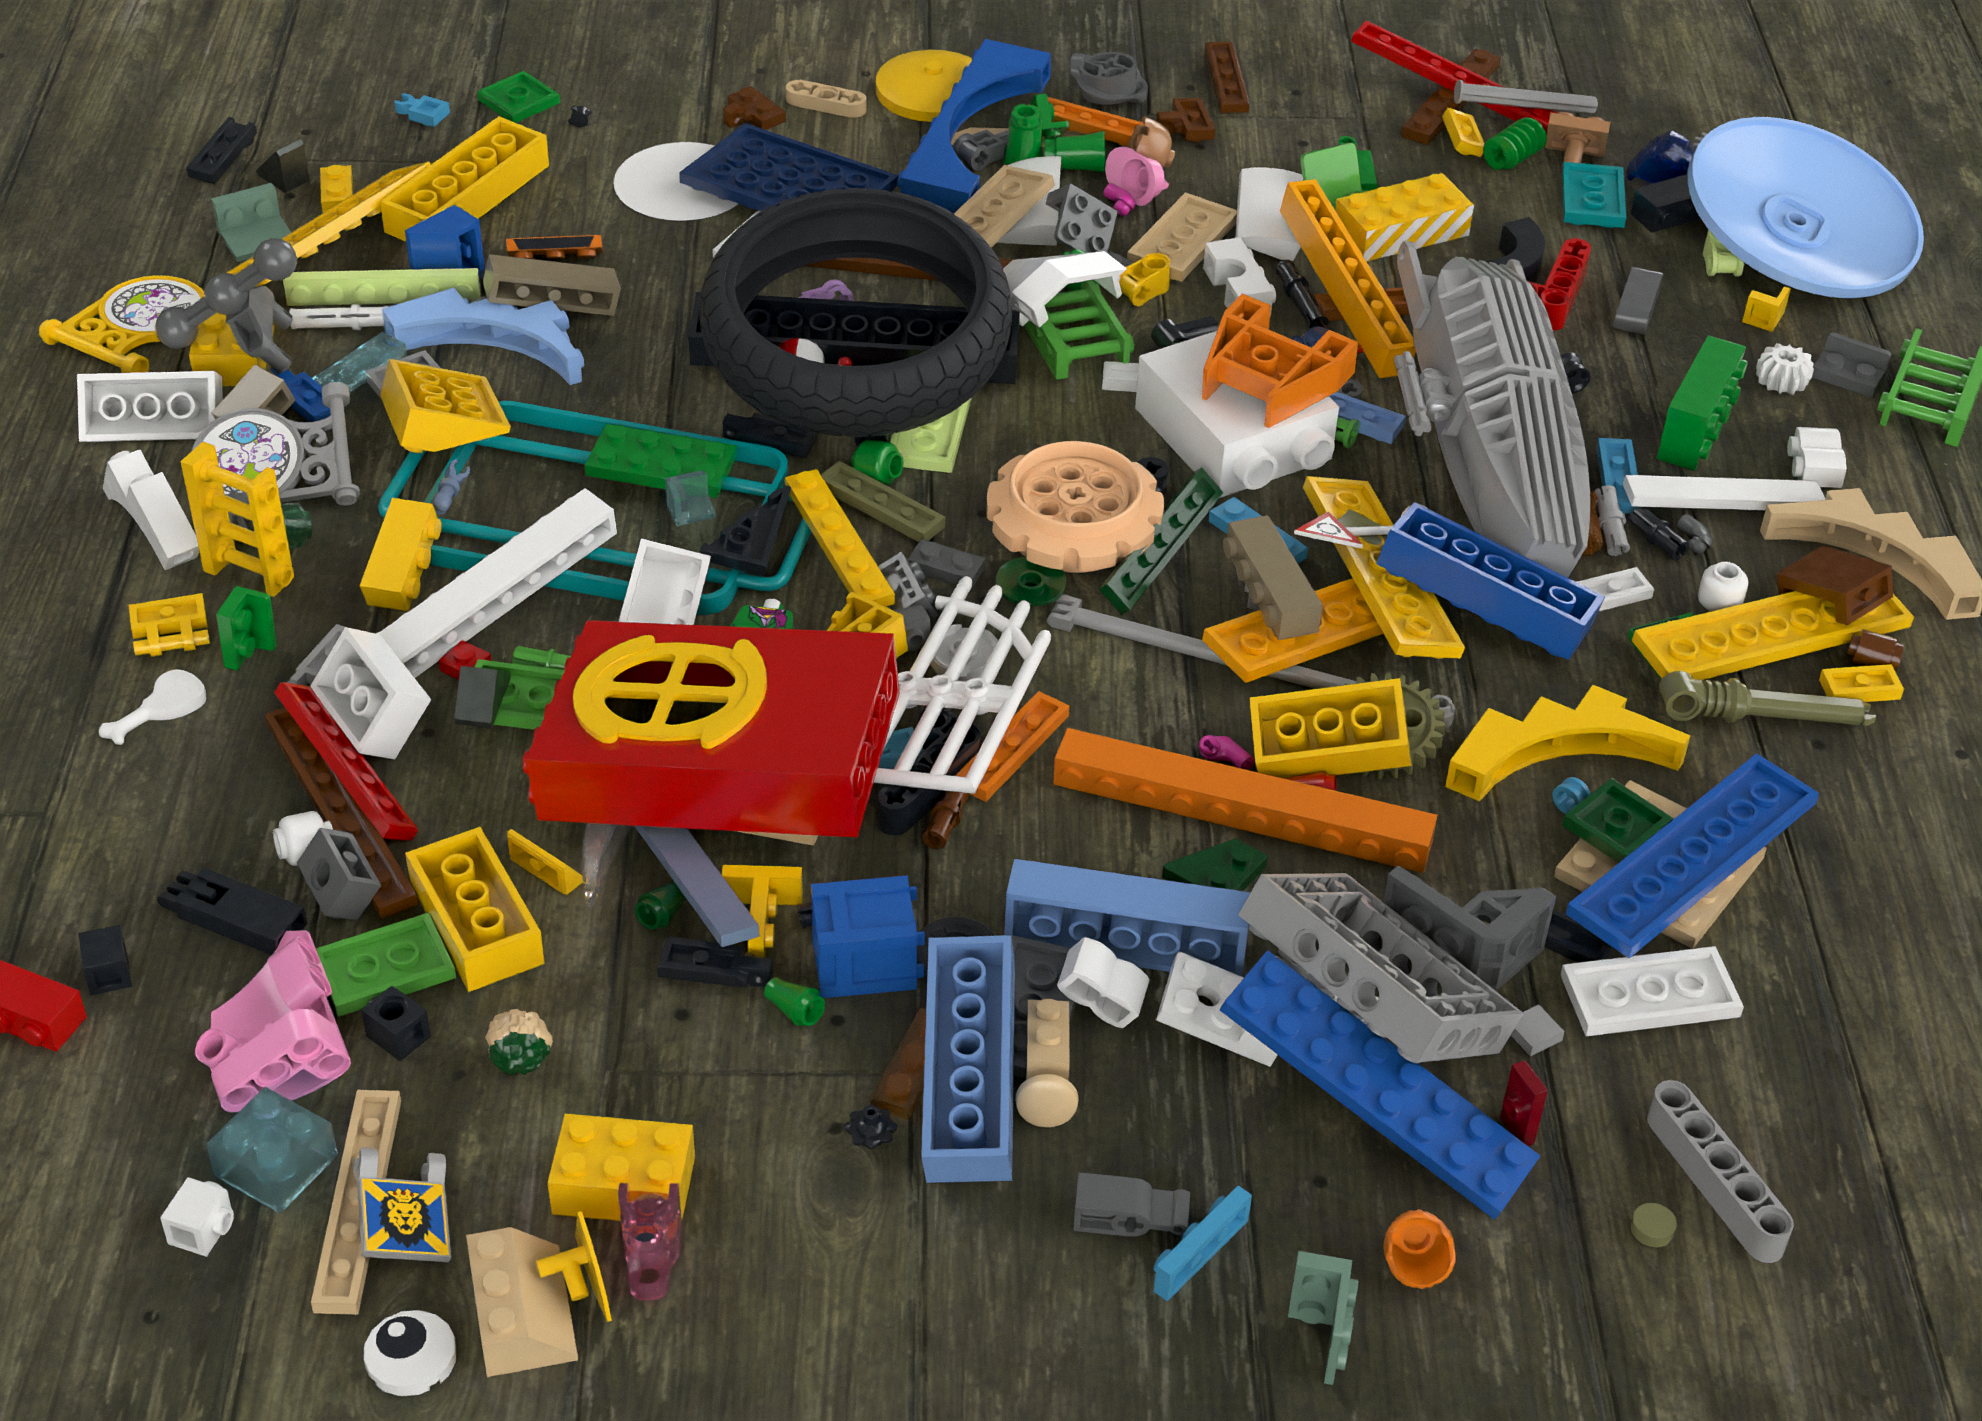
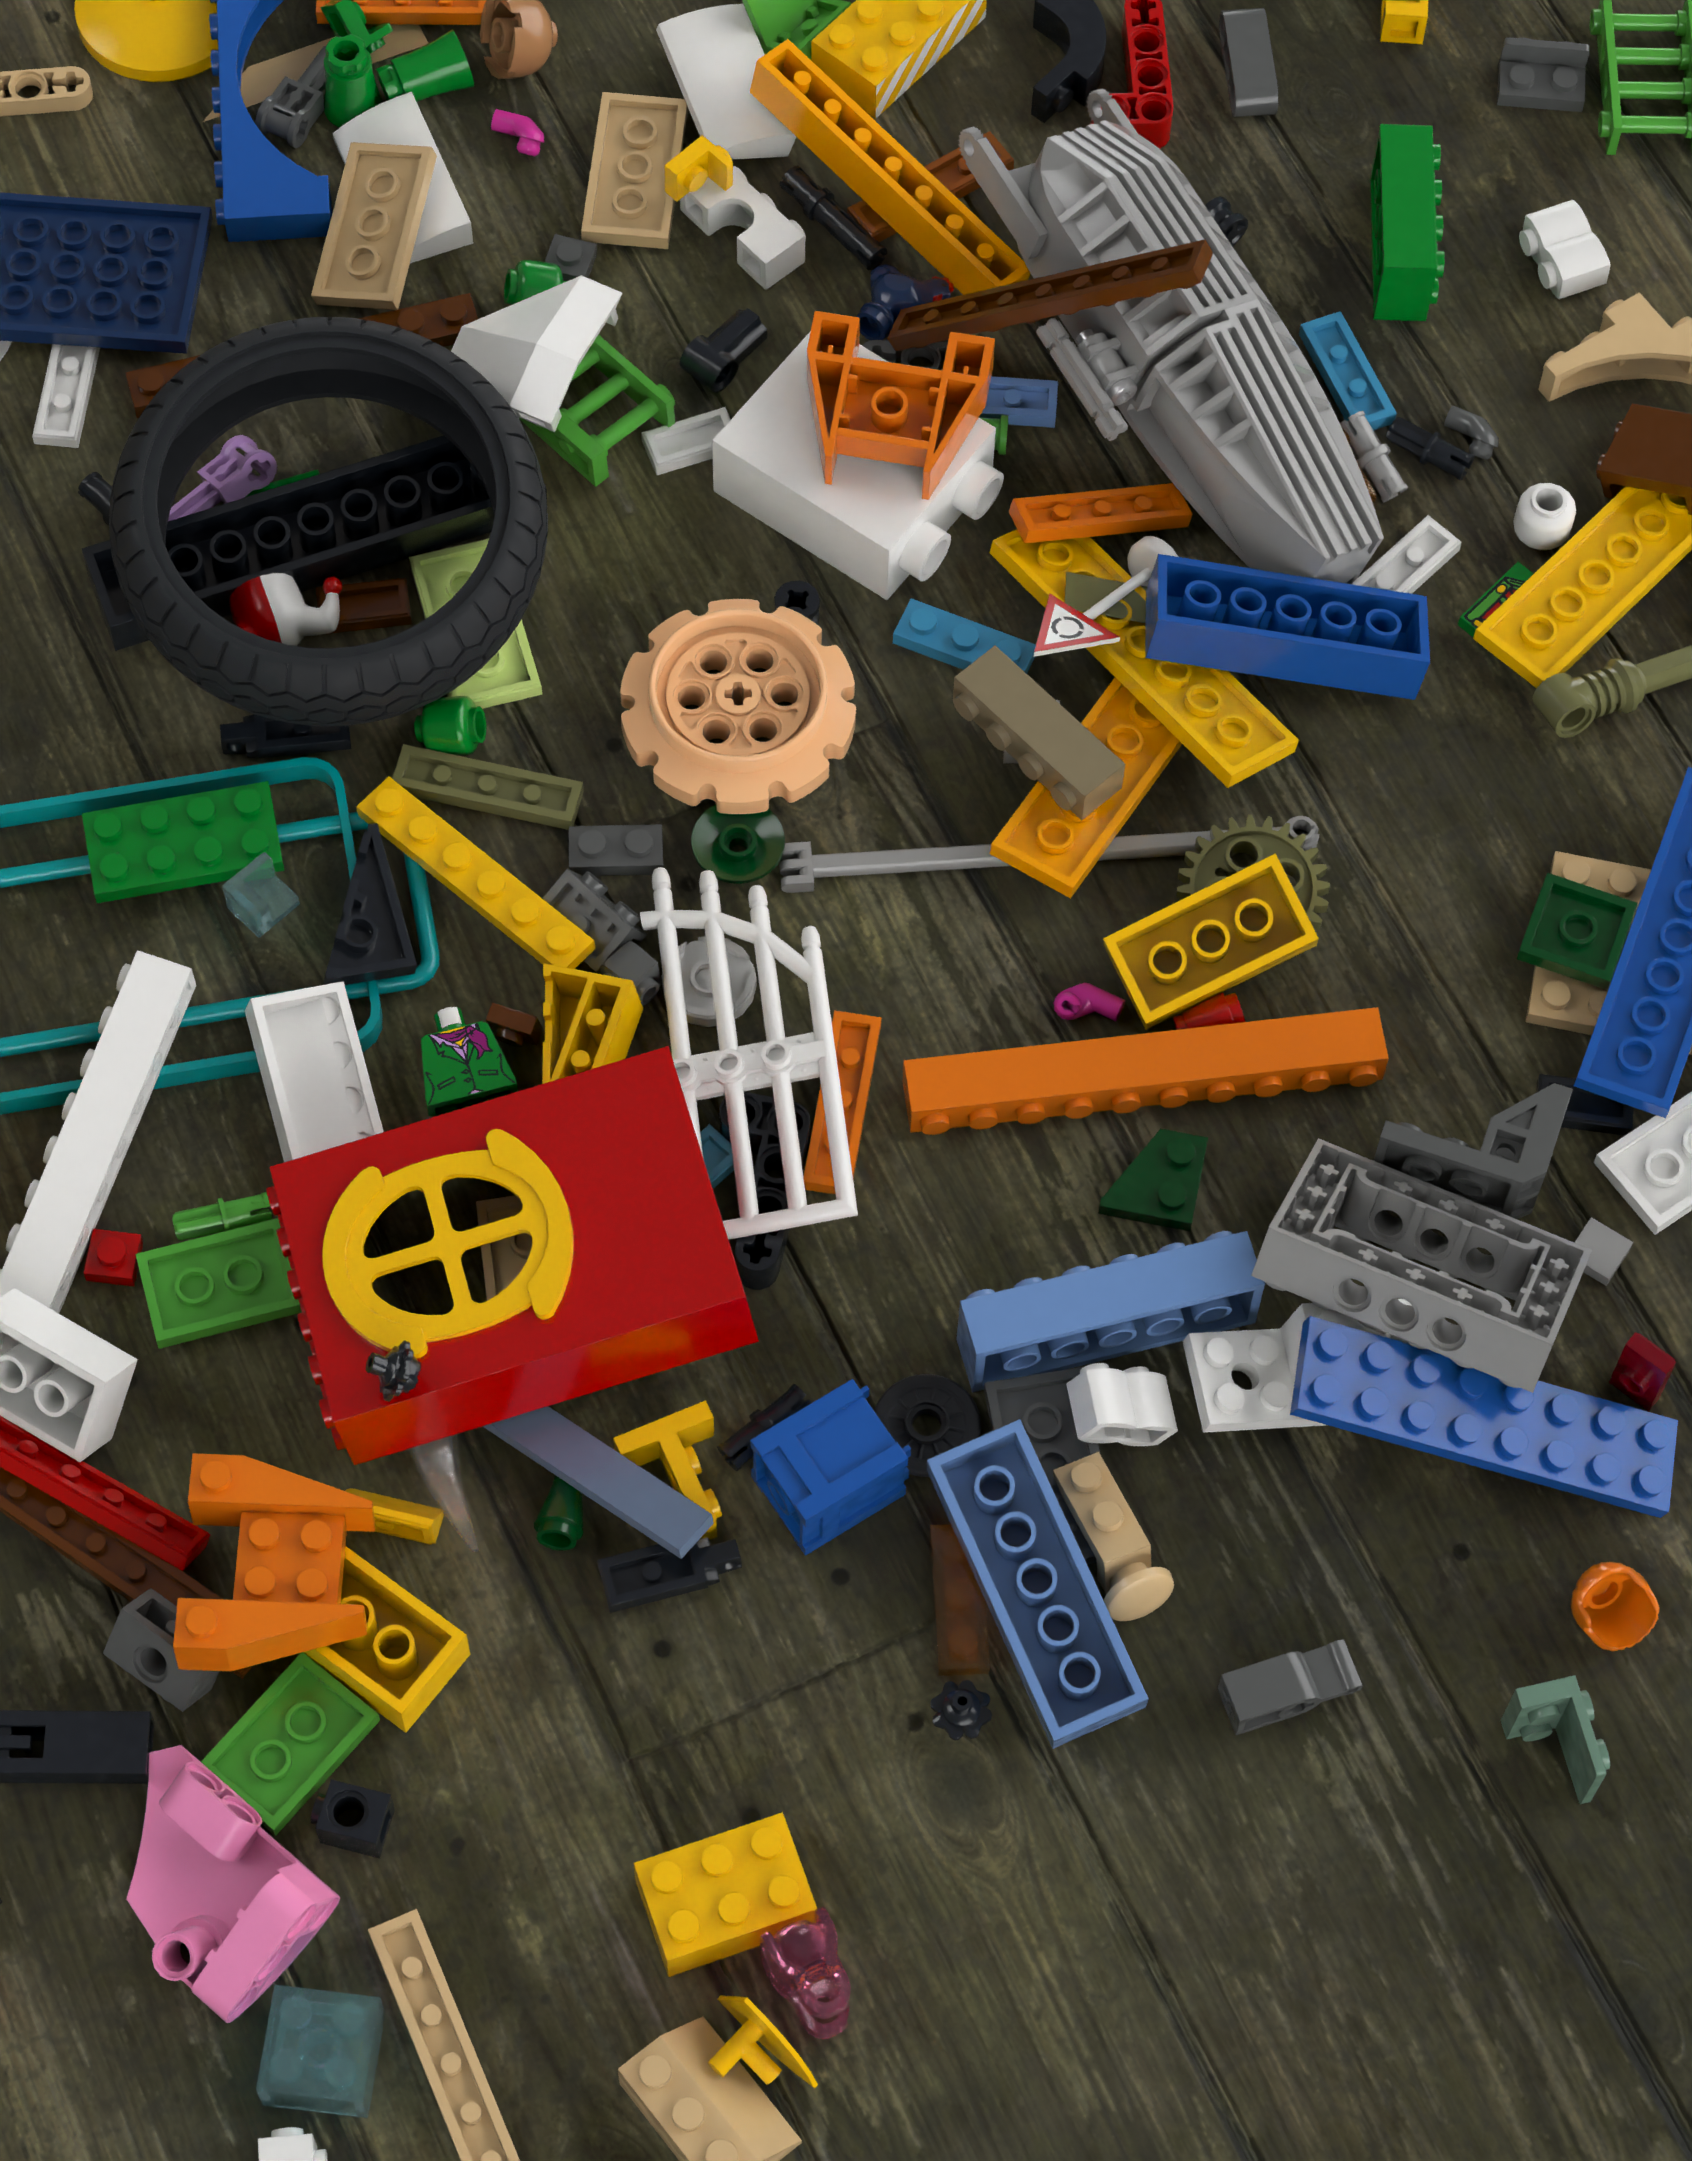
camera: 25 degrees left, 20 degrees up
white head [273,811,333,866] -> none
flag [353,1147,451,1262] -> none
pearl dark grey slope [454,666,511,728] -> none
piece [485,1009,553,1076] -> none
green cone [764,977,825,1026] -> none
reddish brown pin [922,791,971,849] -> none
bracket [1046,183,1118,253] -> none
dark green plate [1099,467,1224,615] -> none
bright pink piece [1105,146,1169,206] -> none
yellow piece [1119,253,1170,306] -> none
dark azure plate [1153,1186,1252,1301] -> none
yellow arch [1445,685,1690,802] -> none
dark azure bush [1552,777,1591,814] -> none
white tile [1623,475,1825,510] -> none
white gear [1756,343,1814,395] -> none
none -> orange wedge [173,1453,375,1672]
none -> black plant [365,1340,421,1402]
none -> reddish brown plate [486,1002,543,1047]
none -> yellow bracket [664,135,733,202]
none -> reddish brown plate [887,239,1213,351]
none -> orange plate [1009,483,1193,544]

